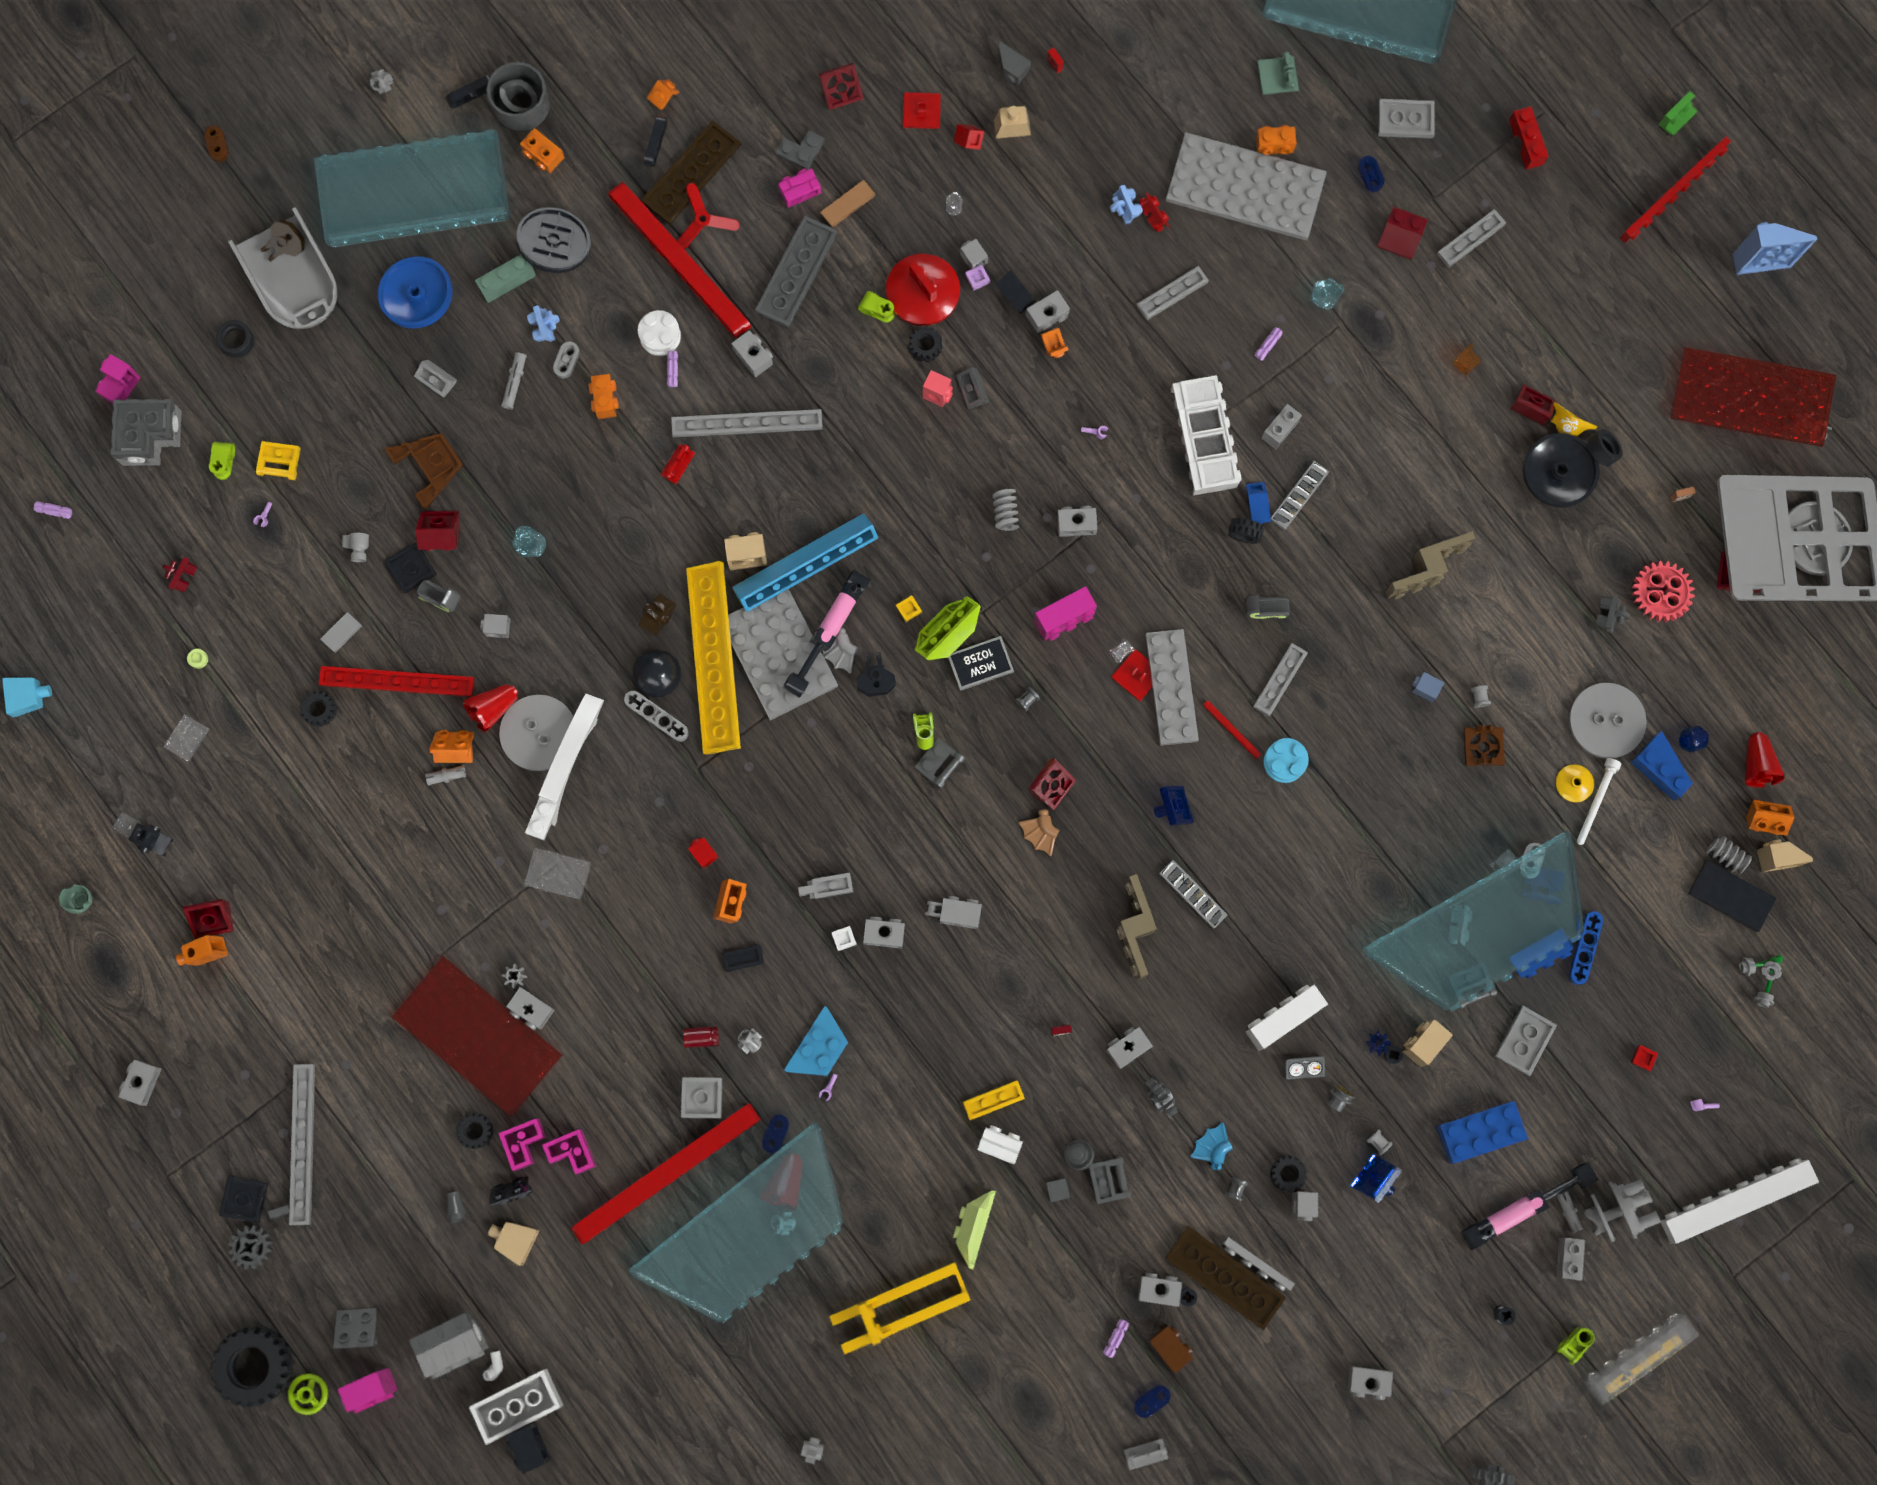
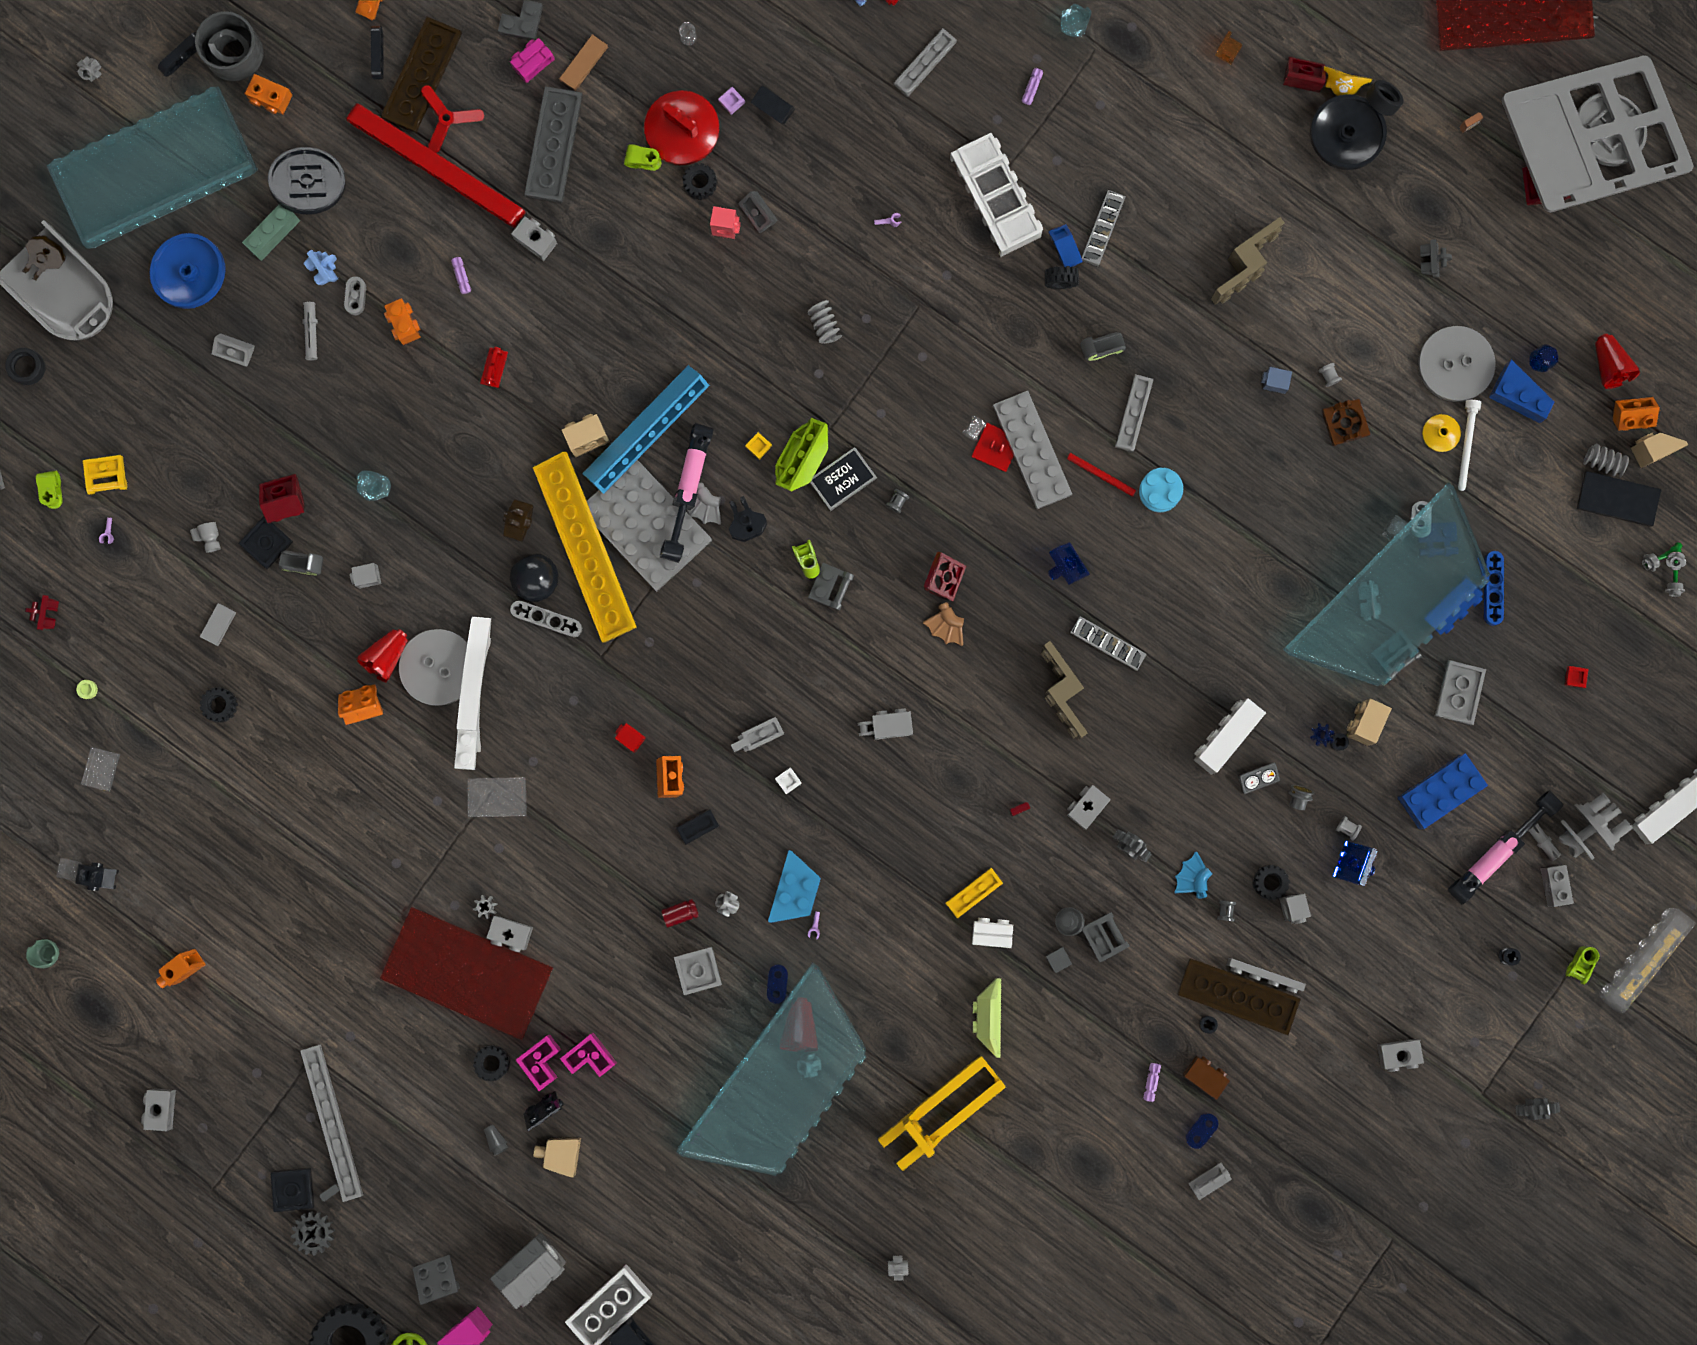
camera: 10 degrees left, 5 degrees up
dark red slope [183,899,234,939] -> none
red plate [319,666,475,697] -> none
reddish brown wing [385,433,463,510] -> none
light grey pin [425,765,466,786] -> none
white arm [483,1351,503,1381] -> none
red beam [571,1103,761,1245] -> none
white wheel [638,310,681,356] -> none
light grey plate [672,409,823,437] -> none
light grey brick [863,917,905,949] -> none
light grey brick [960,239,988,270] -> none
light grey brick [1026,290,1070,333] -> none
dark pink brick [1034,586,1097,641] -> none
orange bracket [1040,327,1068,358] -> none
light grey brick [1057,506,1097,537] -> none
light grey brick [1138,1273,1182,1307] -> none
light grey brick [1261,404,1302,449] -> none
coral gear [1631,561,1695,622] -> none
lavender hand [1690,1099,1720,1111] -> none

